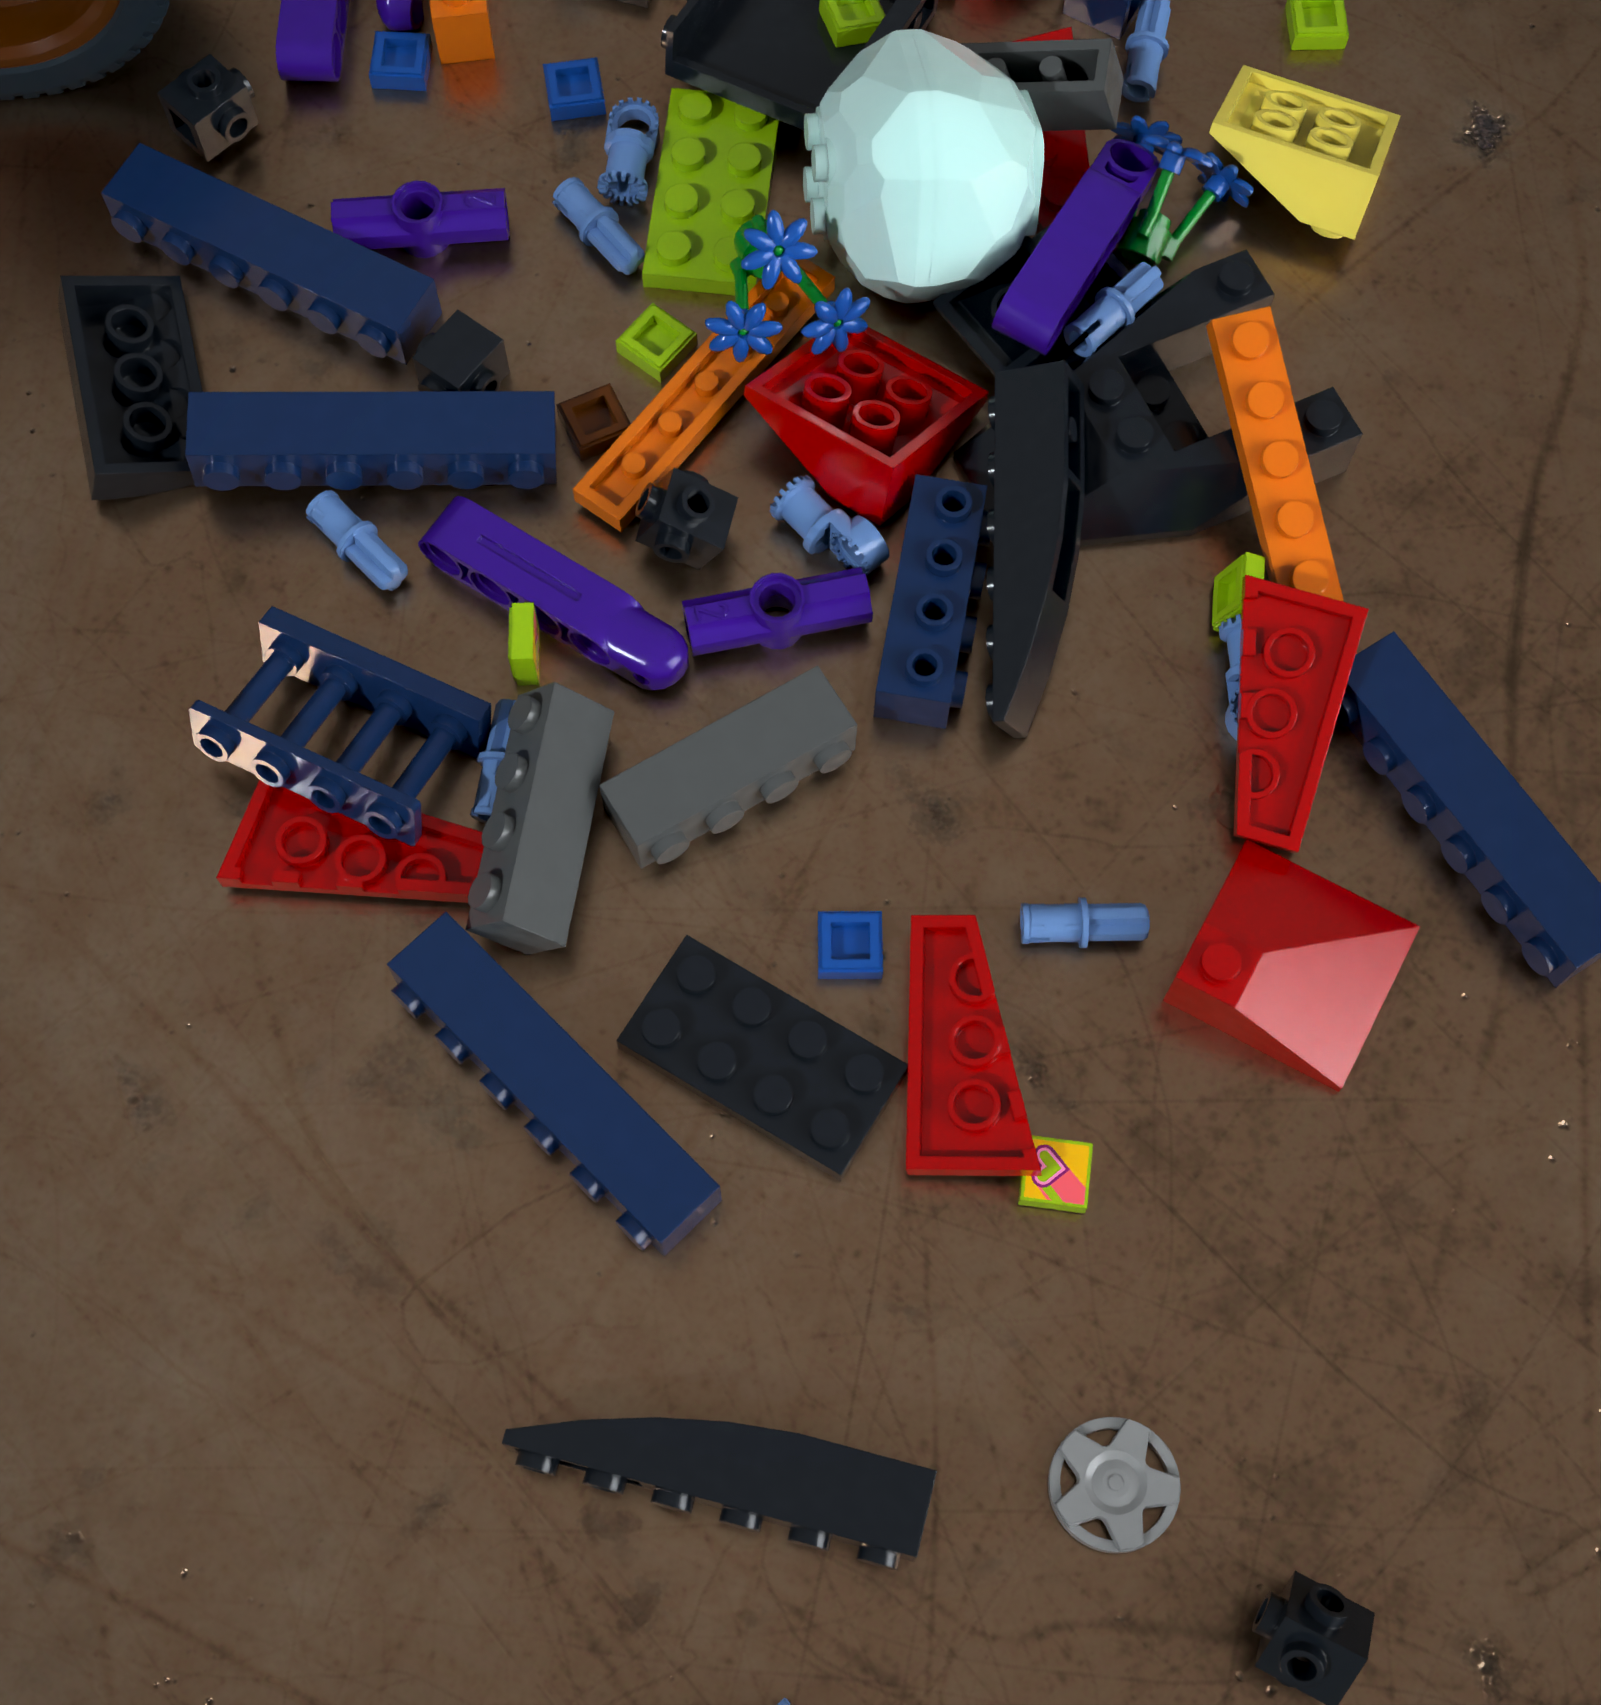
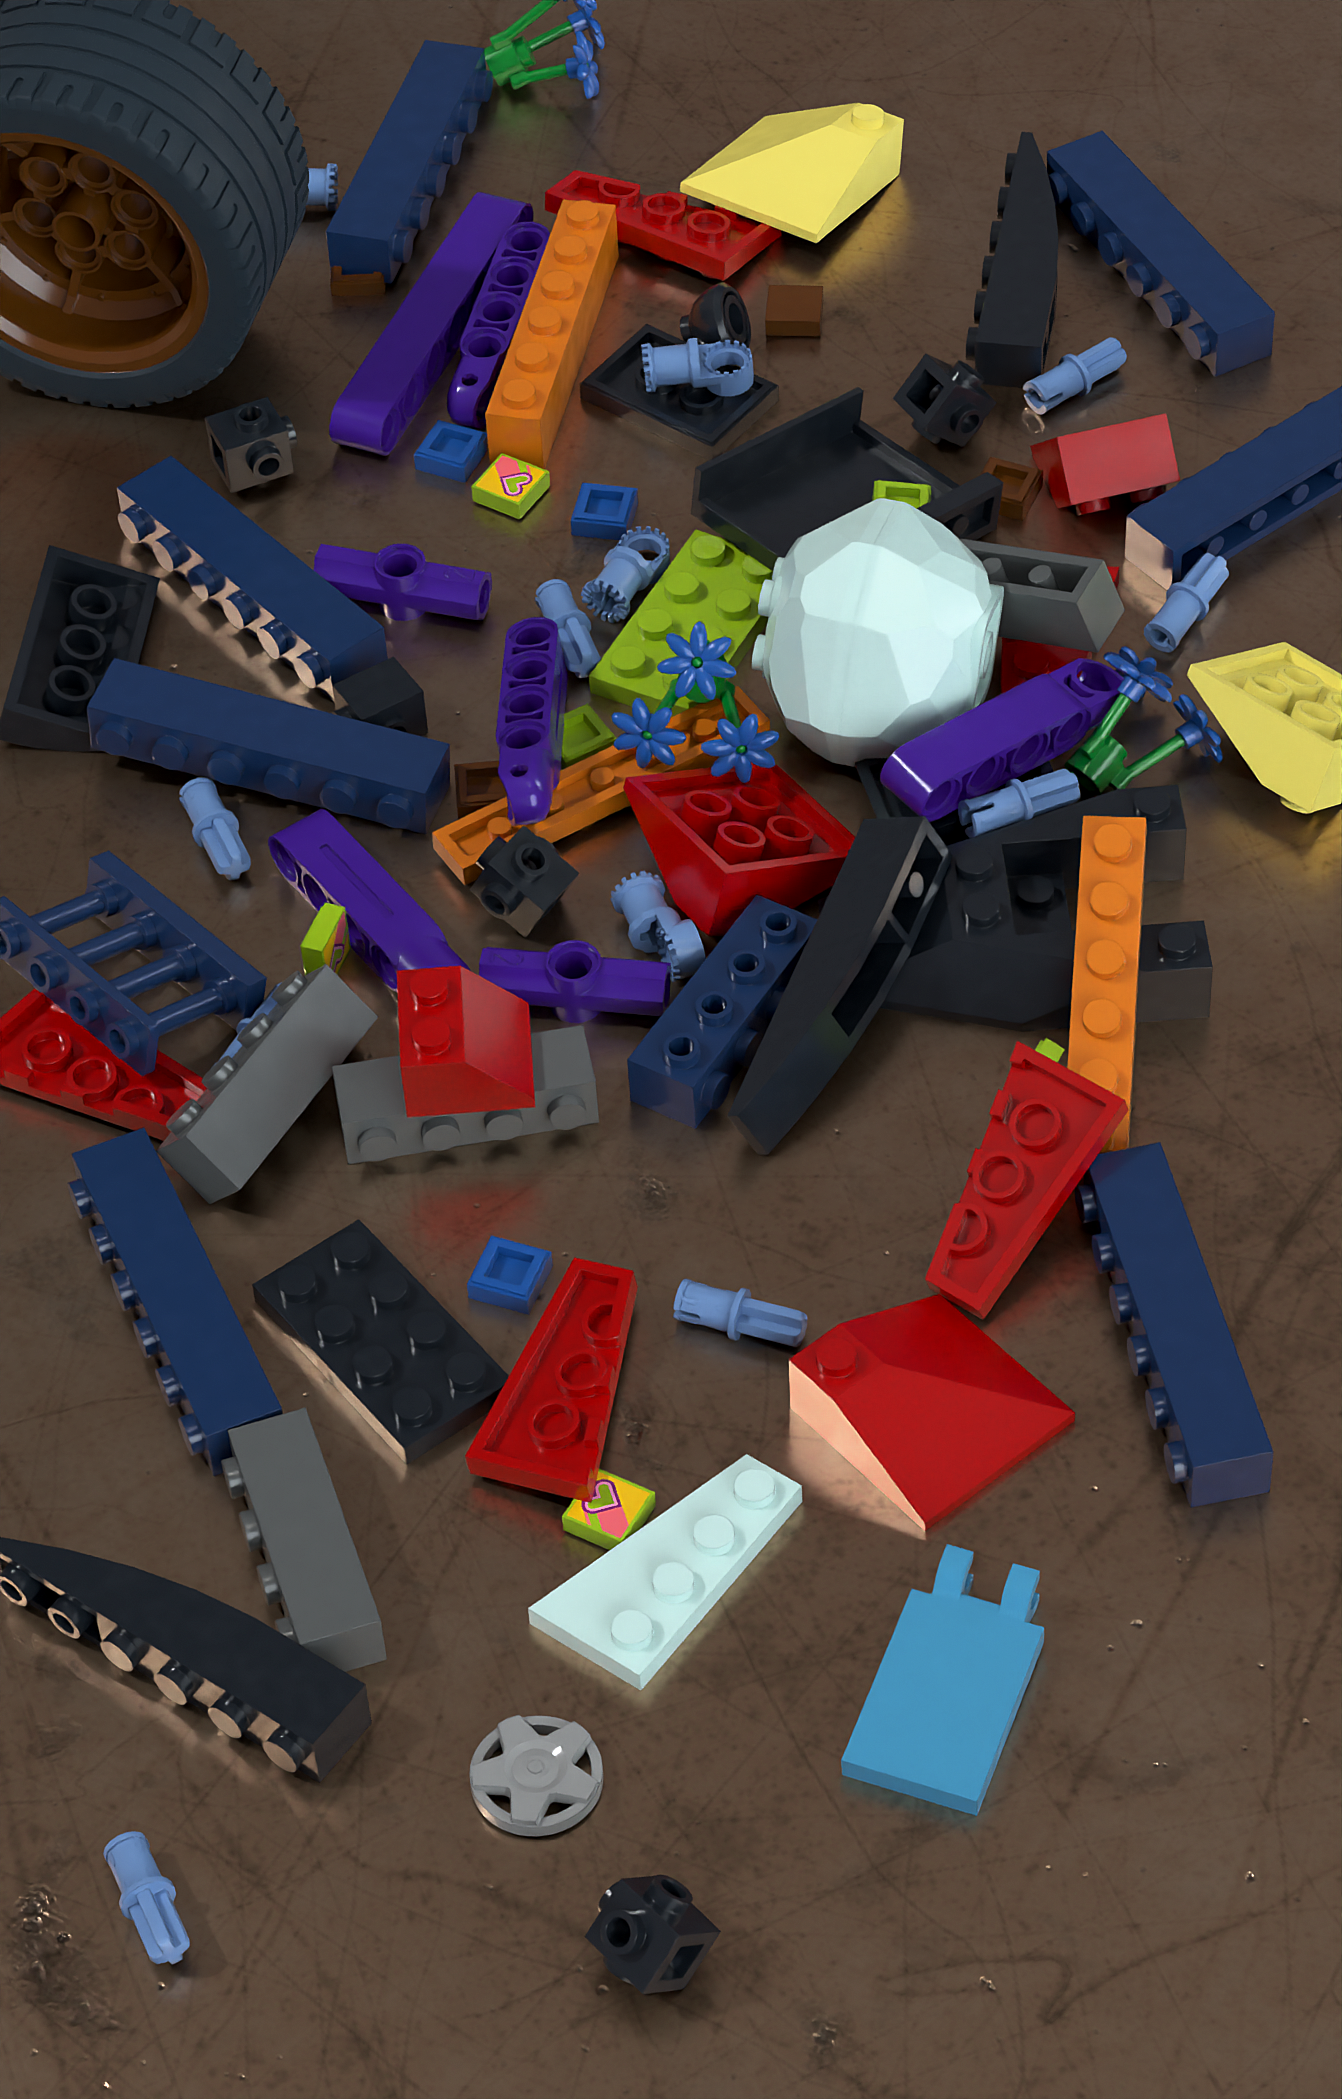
camera: 25 degrees right, 20 degrees down
none -> dark grey brick [221,1407,387,1672]
none -> red slope [397,965,536,1118]
none -> tile [471,453,550,519]
none -> dark purple piece [496,617,568,826]
none -> light aqua wing [528,1454,803,1690]
none -> dark azure tile [841,1544,1044,1816]

